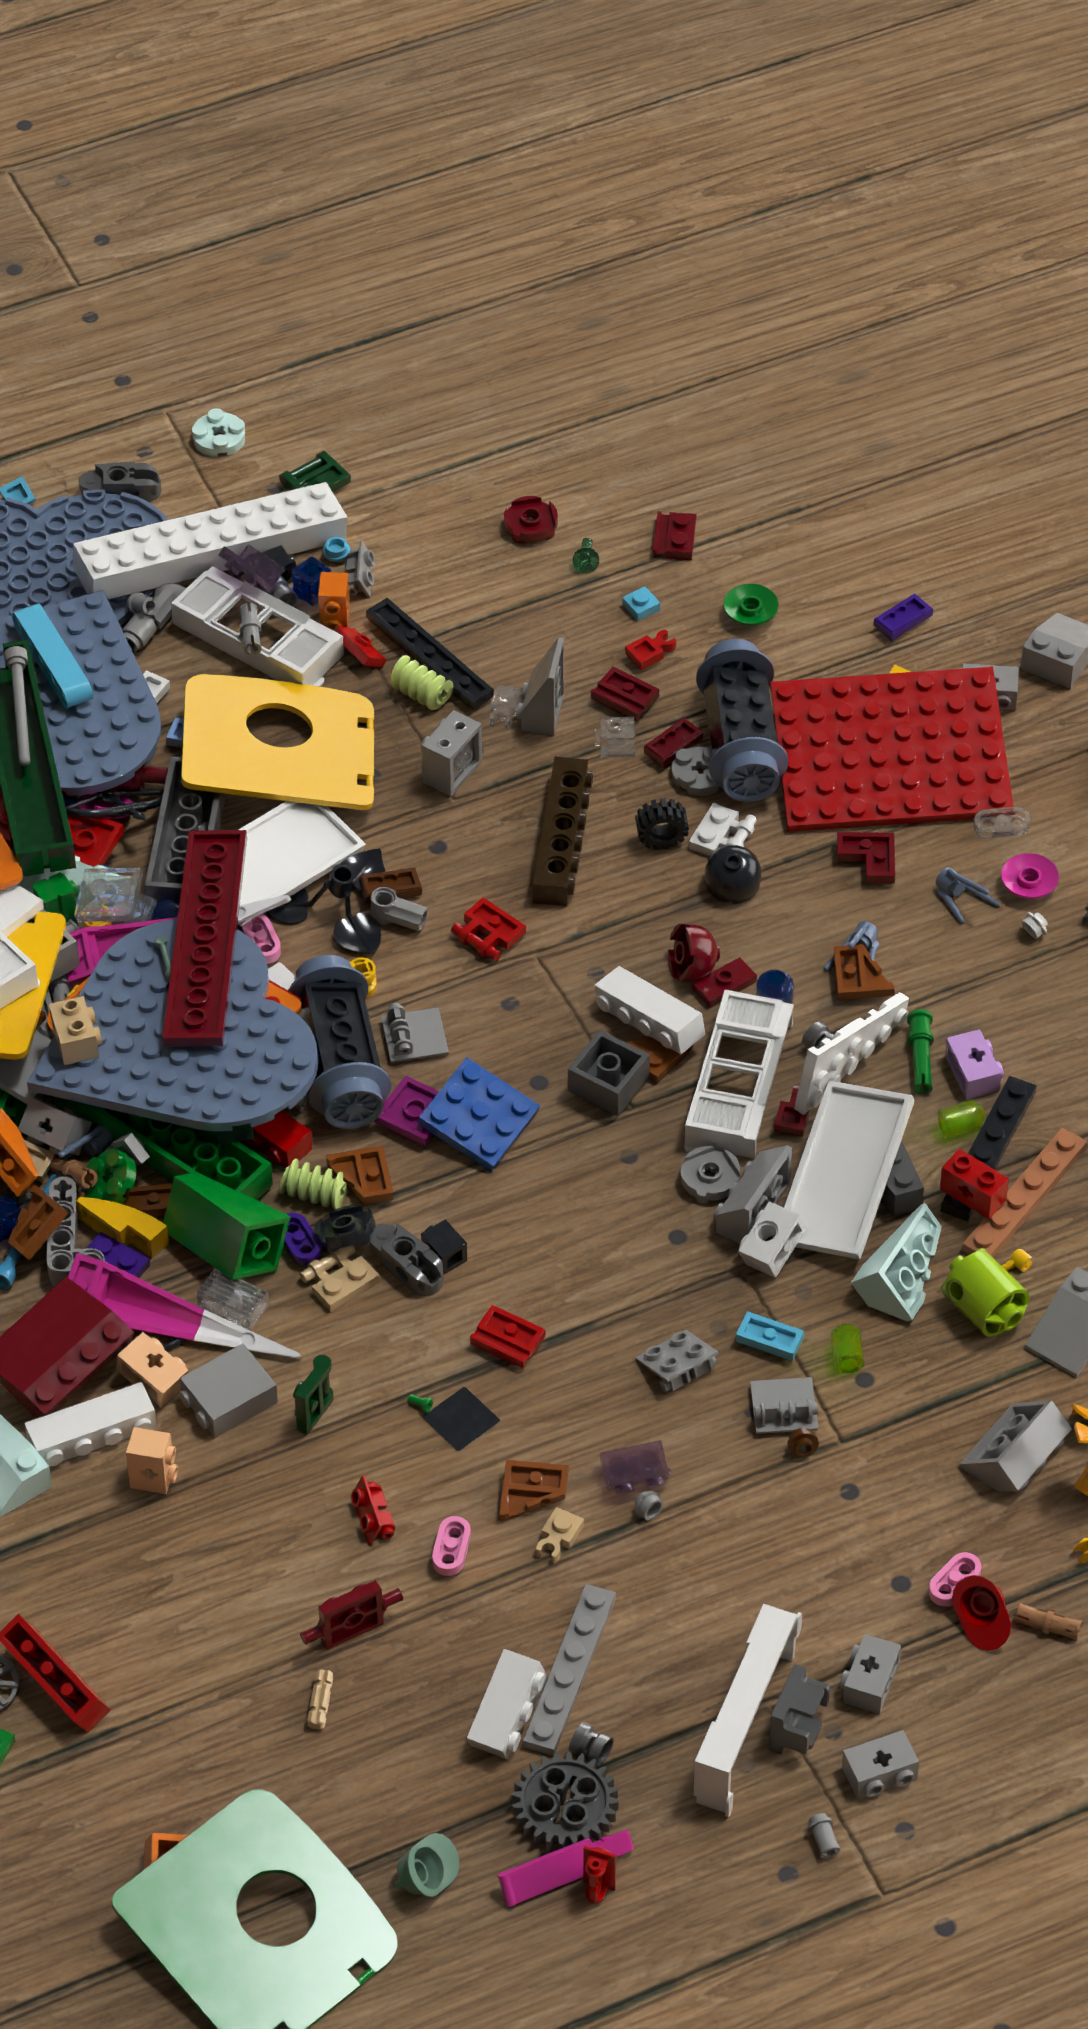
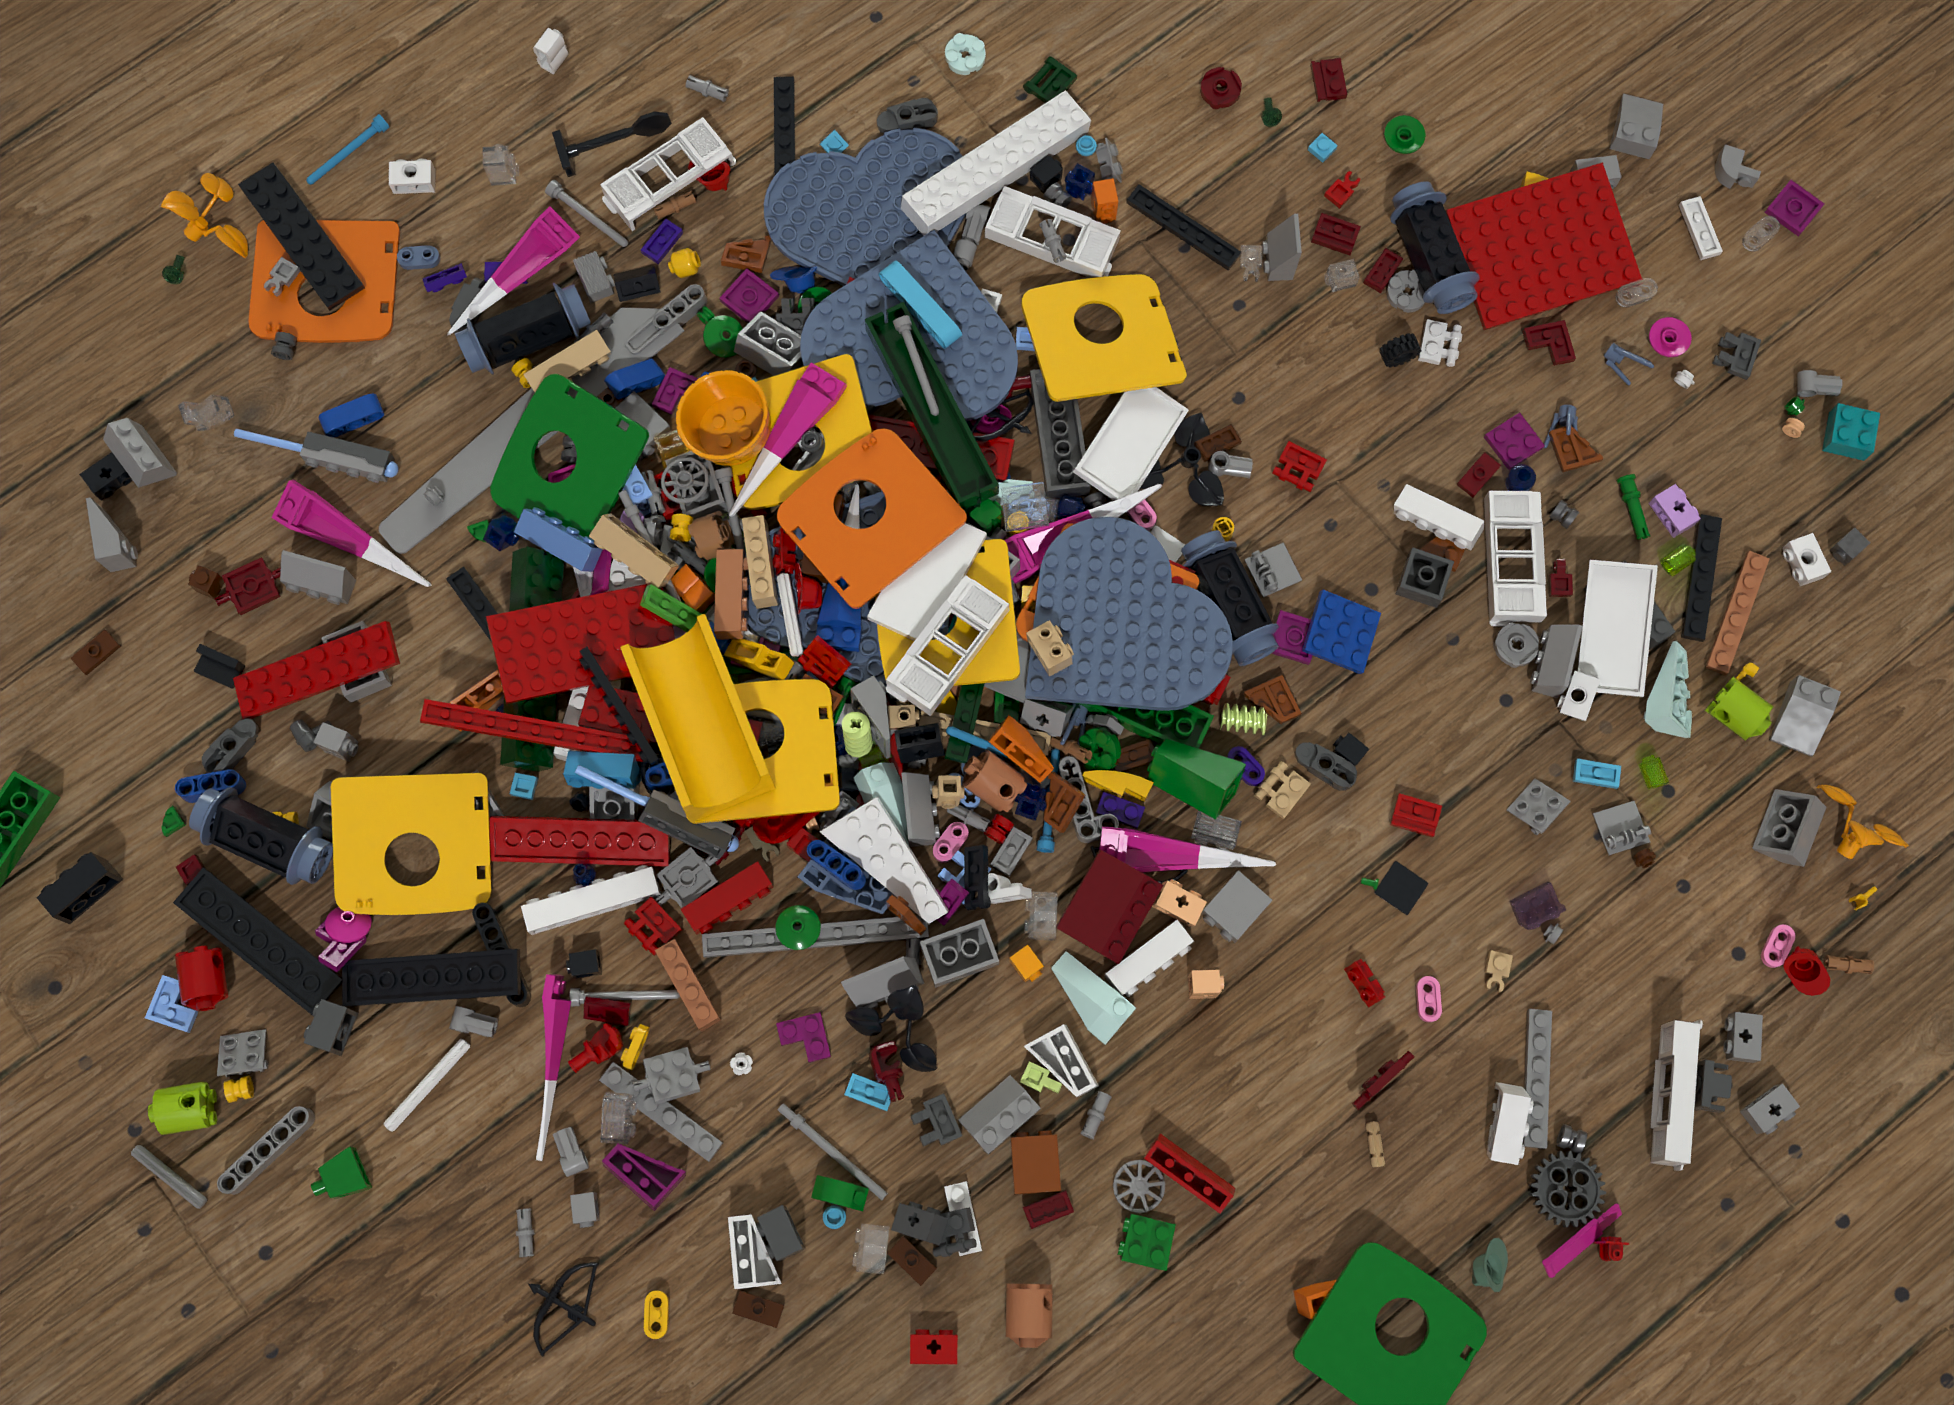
camera: 15 degrees left, 25 degrees up
light grey pin [127,592,158,615] -> none
sand green hinge [155,936,172,979] -> none
dark red plate [162,830,248,1046] -> none
clear purple bracket [218,545,285,592] -> none
dark green plate [293,1355,334,1435] -> none
black plate [314,1205,376,1253] -> none
red plate [334,625,387,668] -> none
yellowish green piece [391,655,453,710] -> none
light grey piece [420,710,482,797] -> none
dark orange wing [499,1460,569,1520] -> none
dark brown brick [533,756,593,906] -> none
dark red cylinder [668,924,720,982] -> none
black cylinder [705,845,762,904] -> none
white wing [794,992,909,1115] -> none
light grey pin [807,1813,841,1858] -> none
dark purple plate [873,594,933,641] -> none
red brick [940,1149,1009,1219] -> none
none -> magenta plate [1484,412,1545,470]

